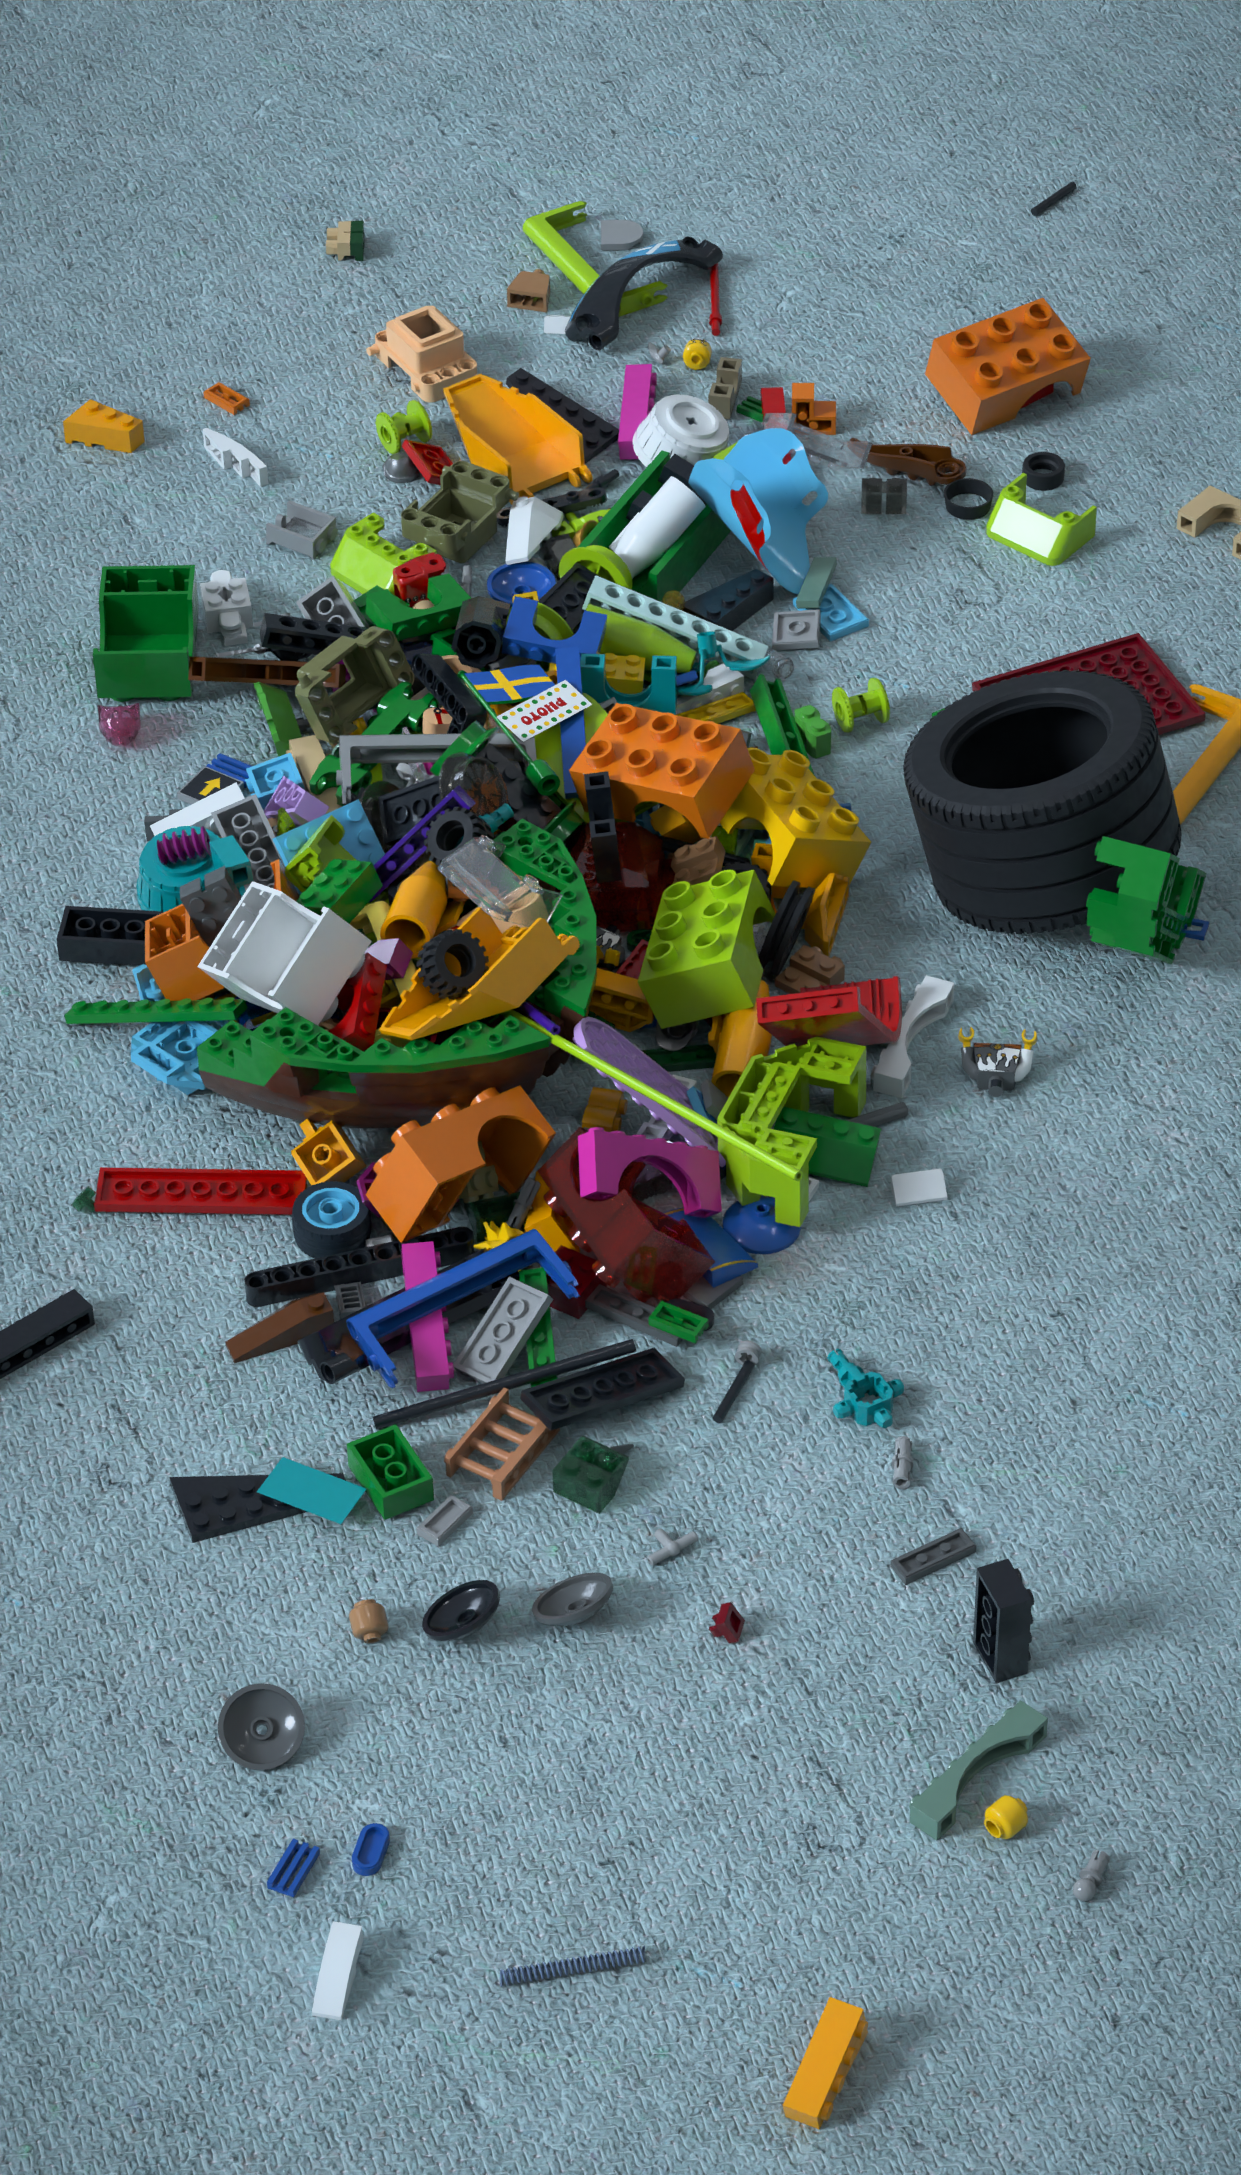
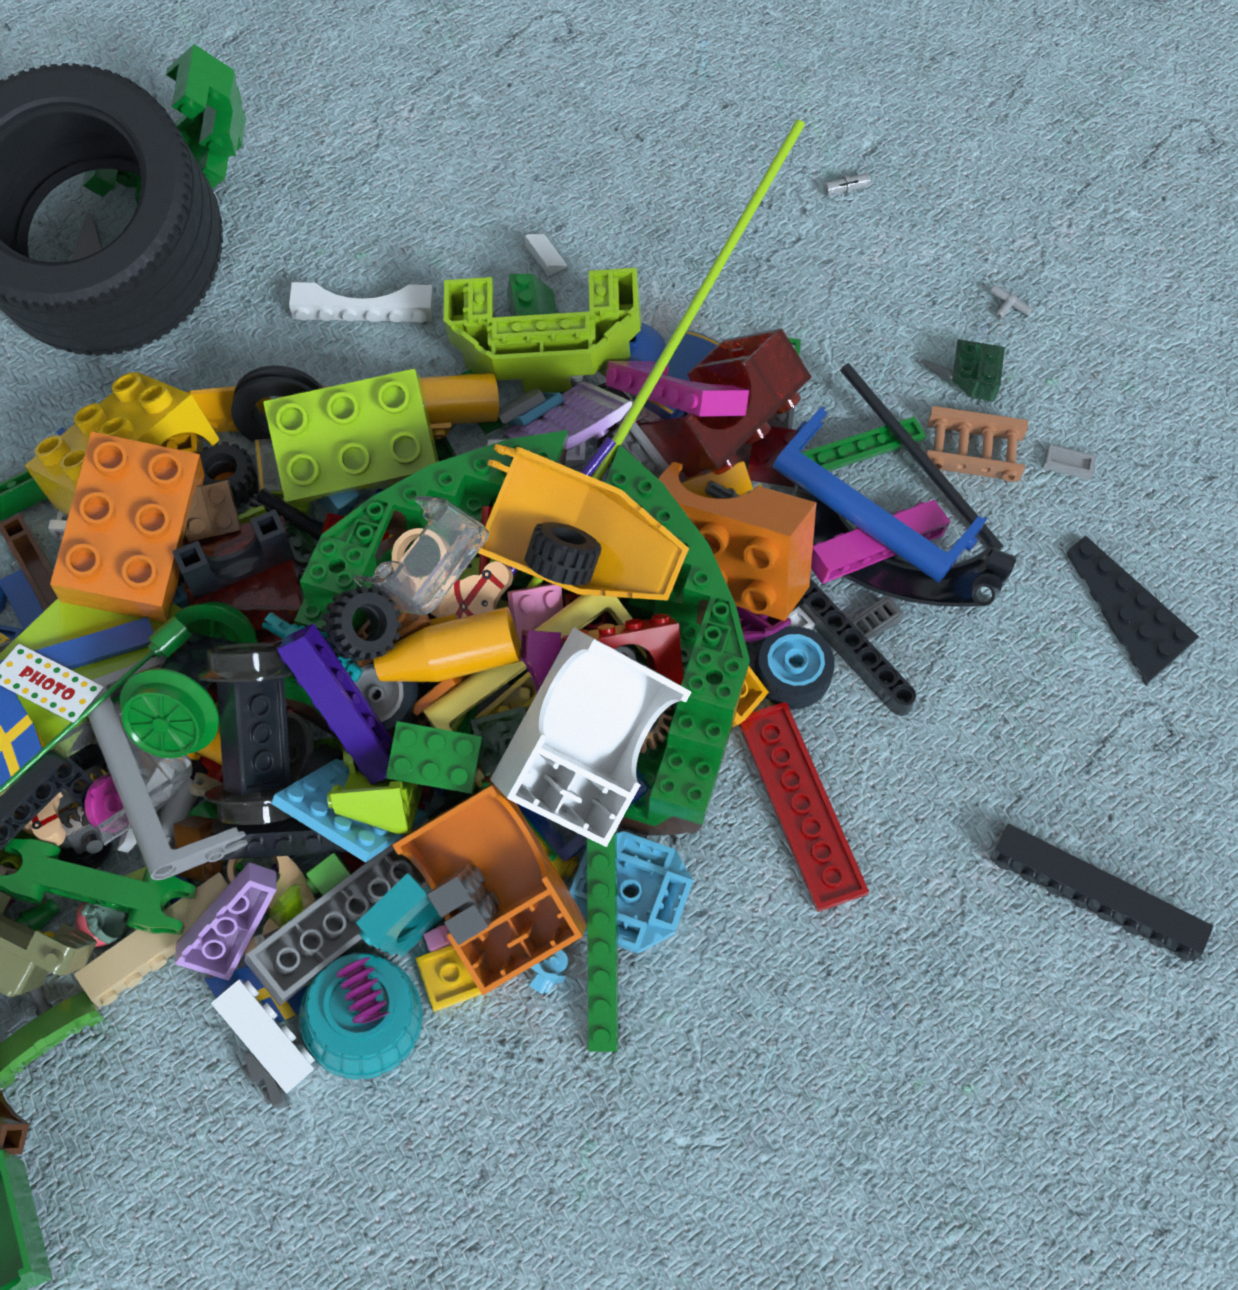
camera: 115 degrees left, 20 degrees up
black brick [57,906,163,966] -> none
clear green tile [71,1186,96,1213] -> none
clear pink helmet [97,703,141,746] -> none
black tile [177,766,244,805] -> none
blue tile [206,753,252,788] -> none
reddish brown wedge [225,1292,334,1364] -> none
medium azure plate [245,752,305,811] -> none
teal sticker [257,1457,366,1524] -> none
green brick [347,1424,434,1520] -> none
medium nougat head [349,1599,389,1644] -> none
black dish [422,1580,500,1641] -> none
light grey plate [453,1277,553,1383] -> none
black plate [520,1347,685,1431] -> none
dark grey dish [532,1572,613,1626] -> none
dark red tile [709,1602,745,1644] -> none
black bar [713,1360,754,1423] -> none
light grey bush [735,1340,762,1366] -> none
red panel [756,976,902,1047] -> none
teal piece [827,1349,904,1428] -> none
dark grey tile [890,1528,976,1585] -> none
sand green arch [909,1700,1048,1841] -> none
torso [958,1027,1037,1097] -> none
black brick [973,1559,1034,1683] -> none
yellow head [984,1795,1028,1840] -> none

